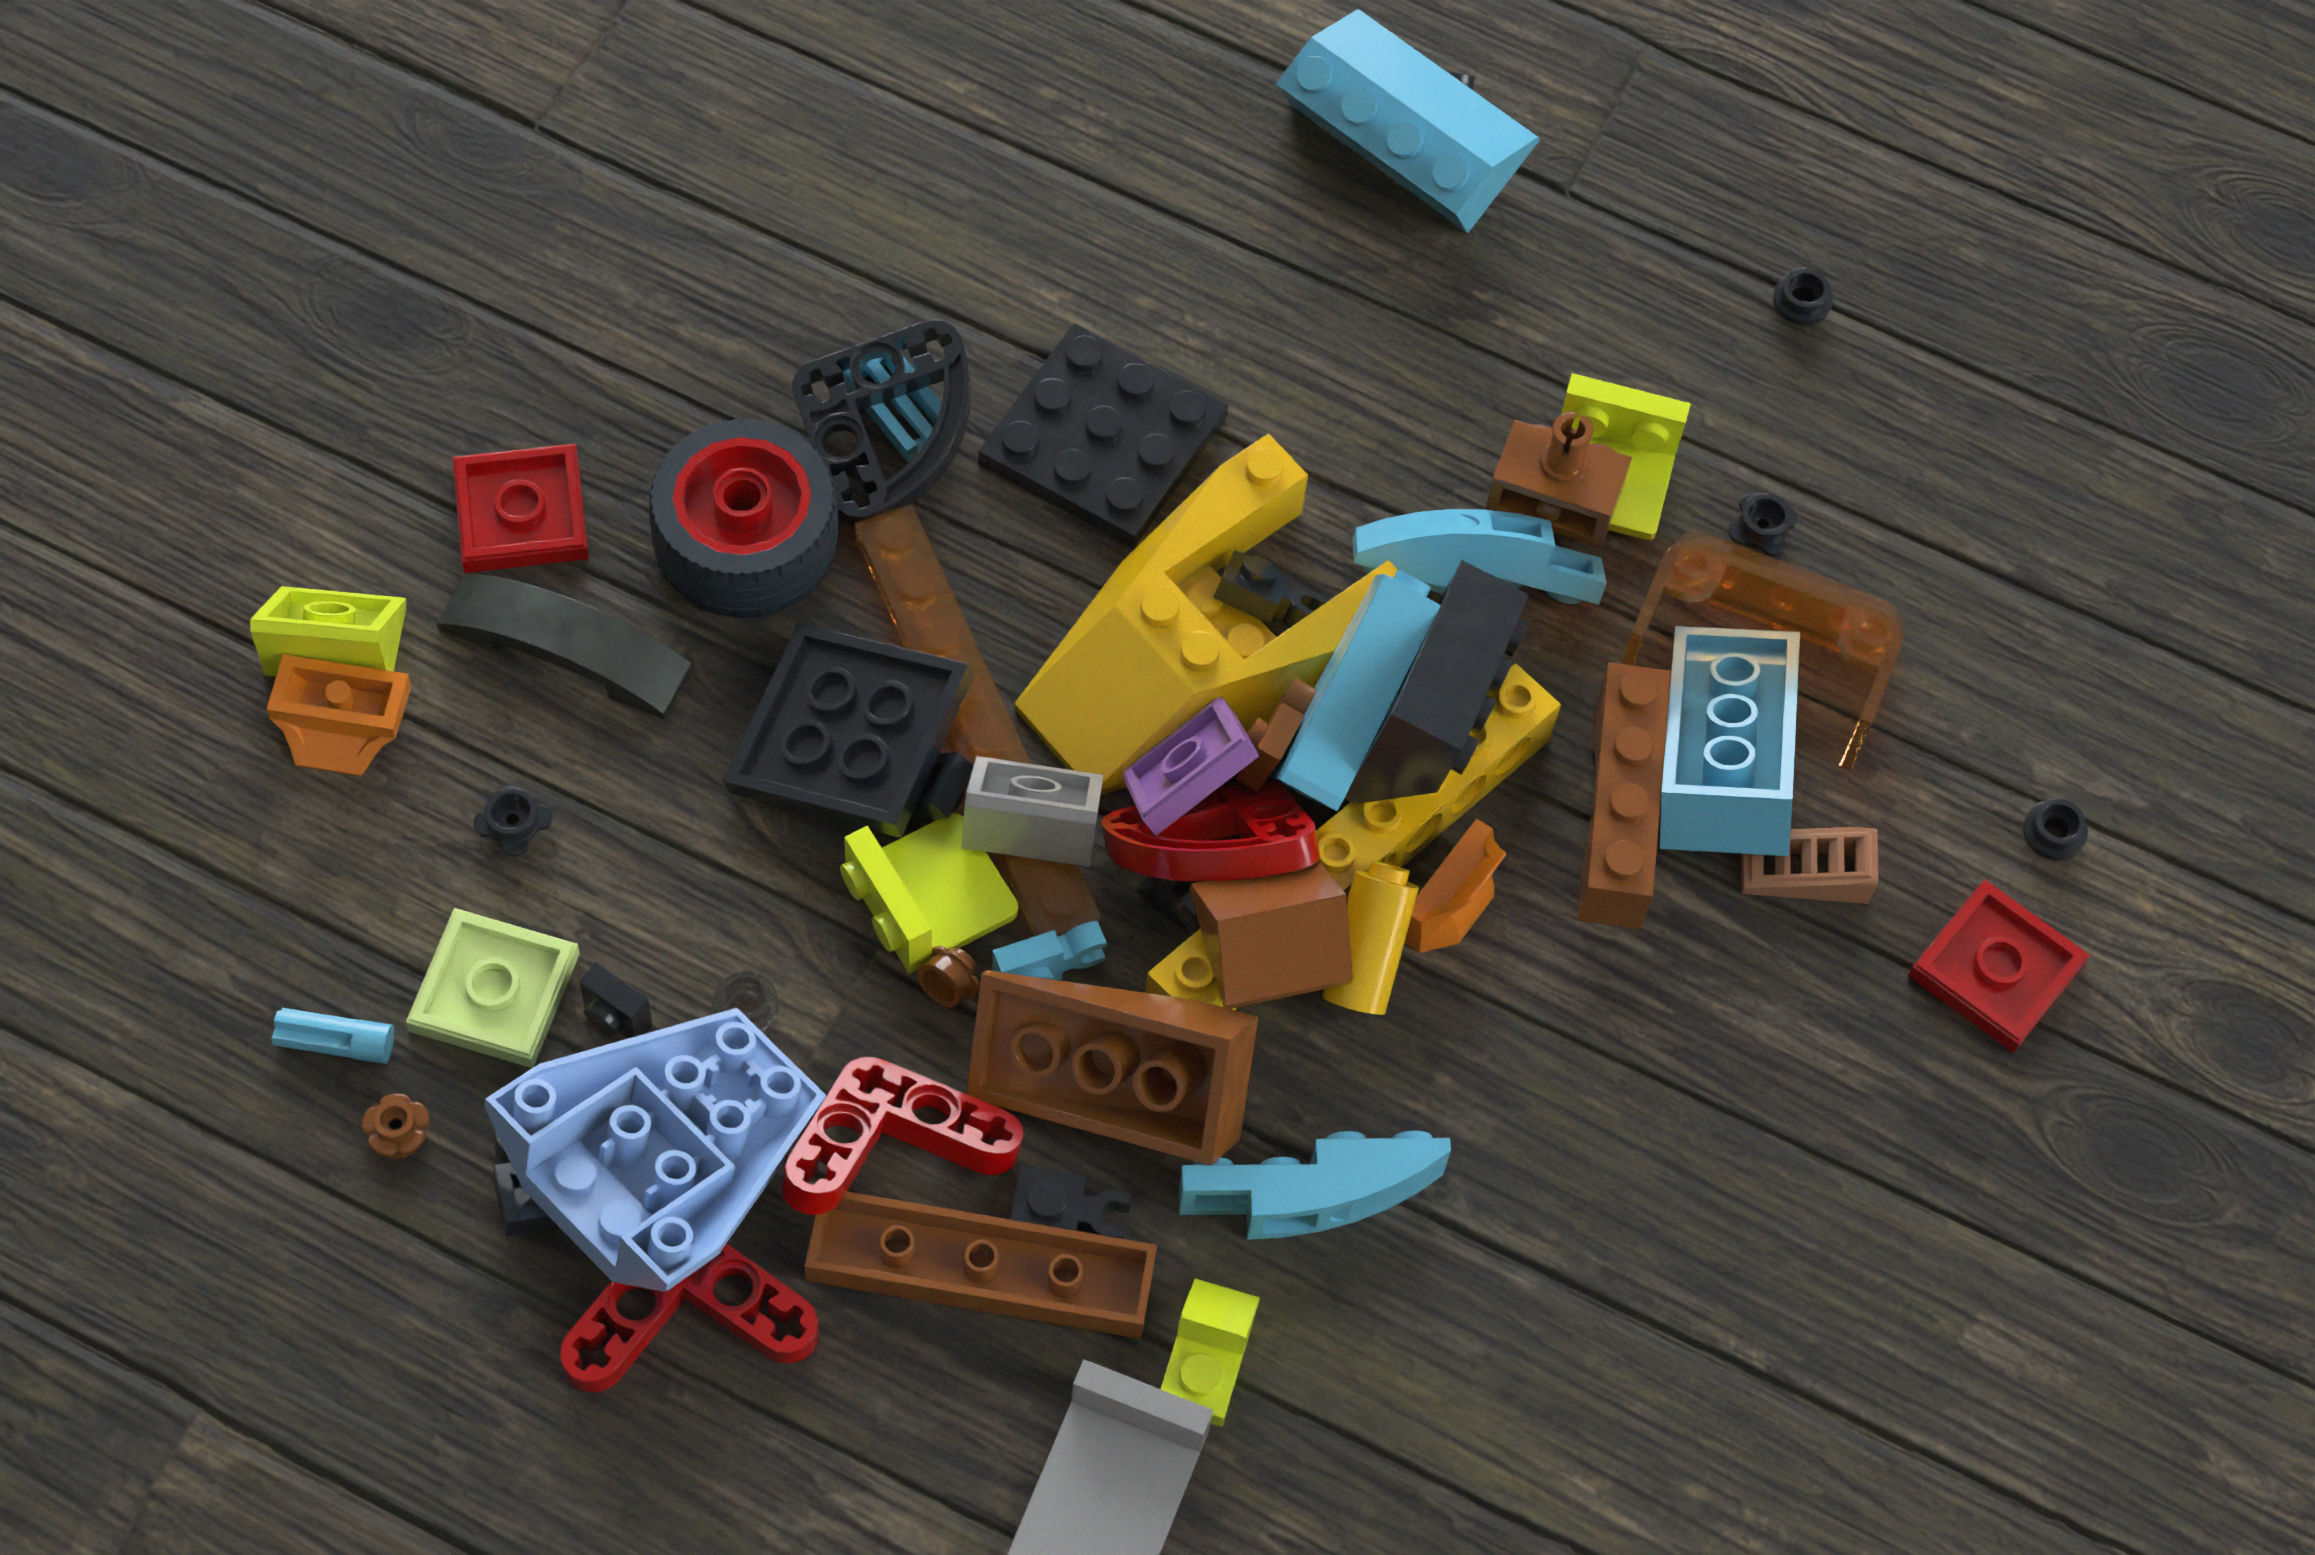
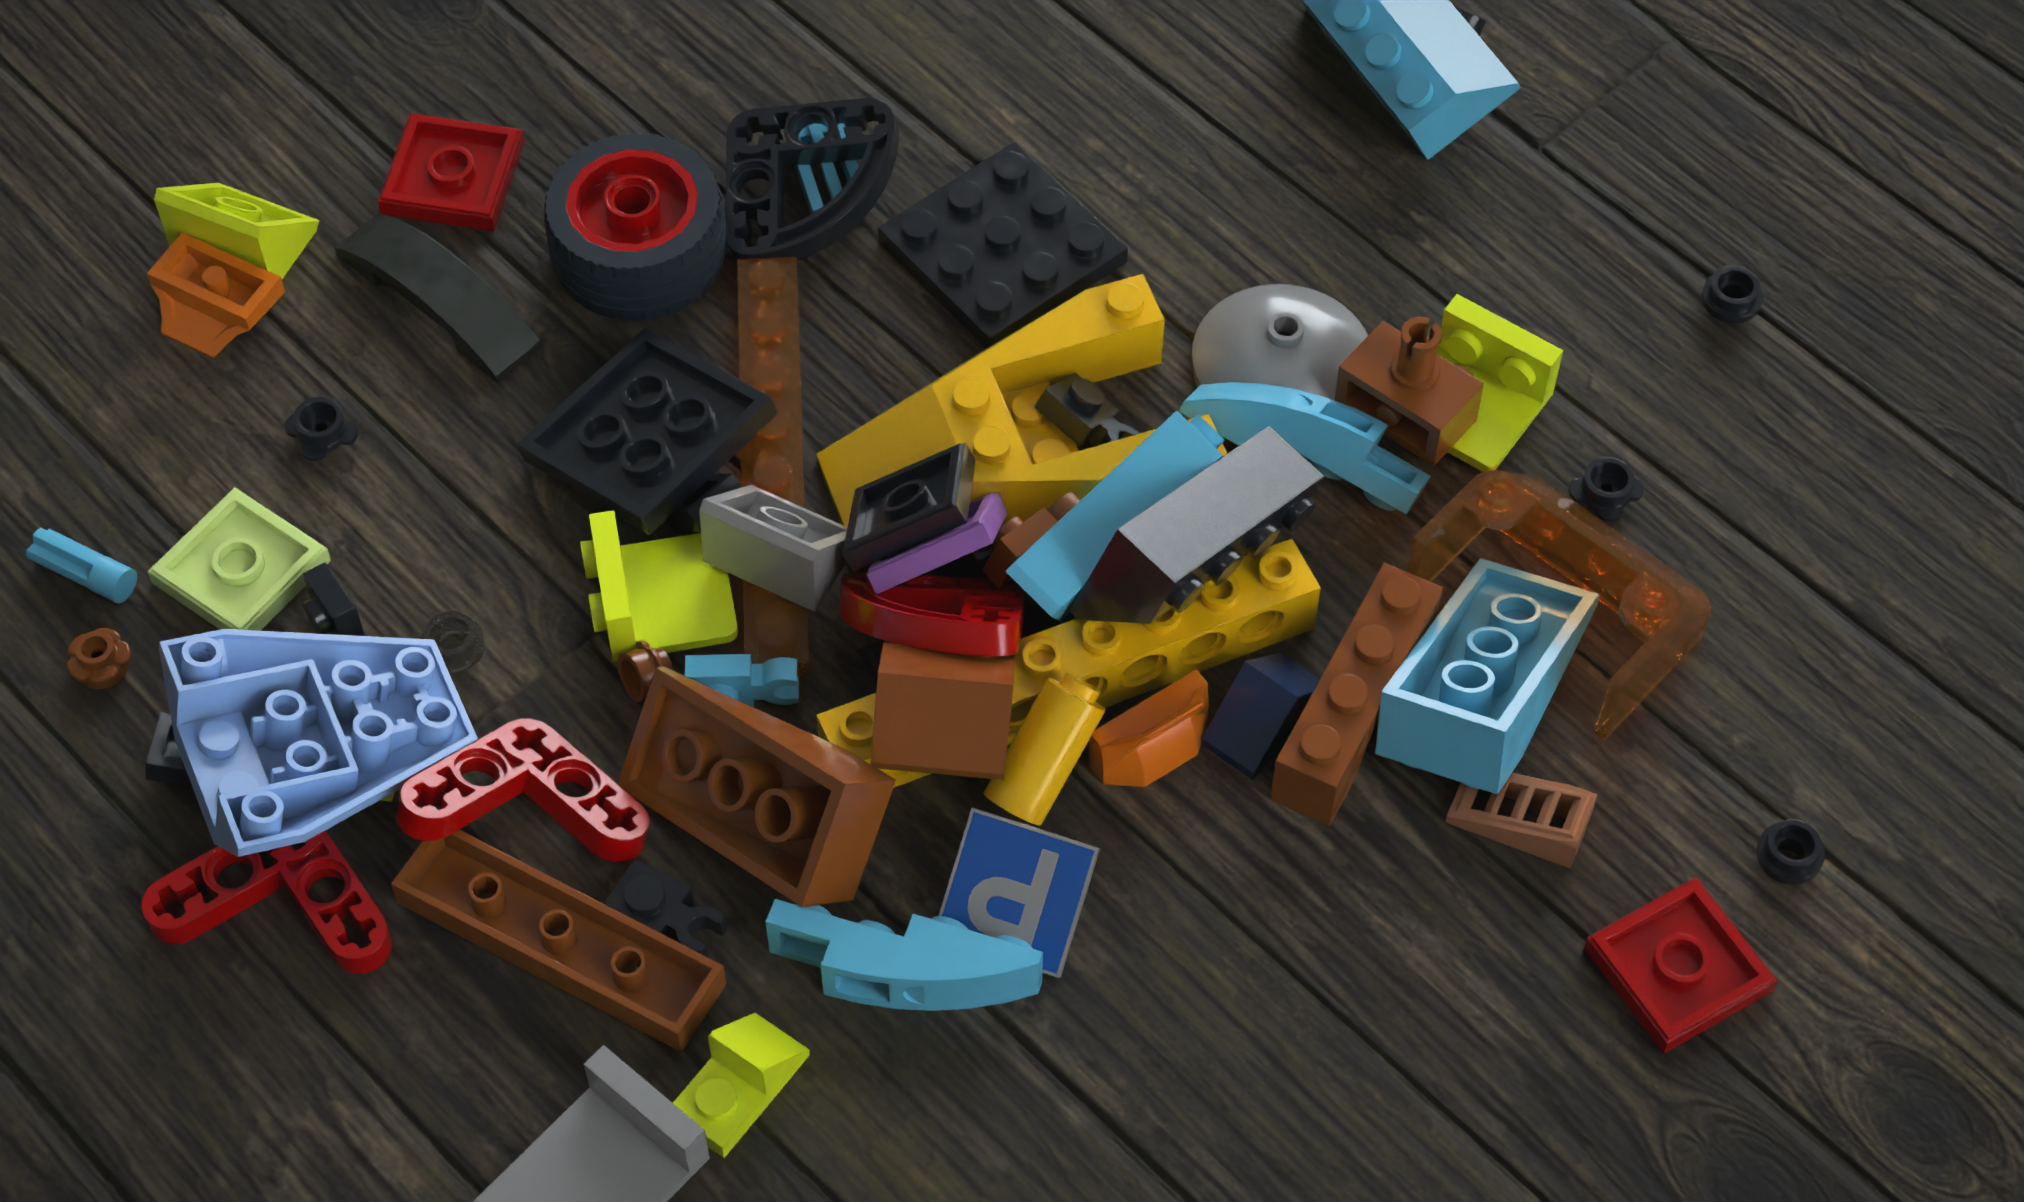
camera: 25 degrees right, 5 degrees down
none -> black tile [842,443,976,572]
none -> blue piece [939,807,1100,978]
none -> light grey dish [1191,284,1368,400]
none -> dark blue slope [1201,653,1320,780]

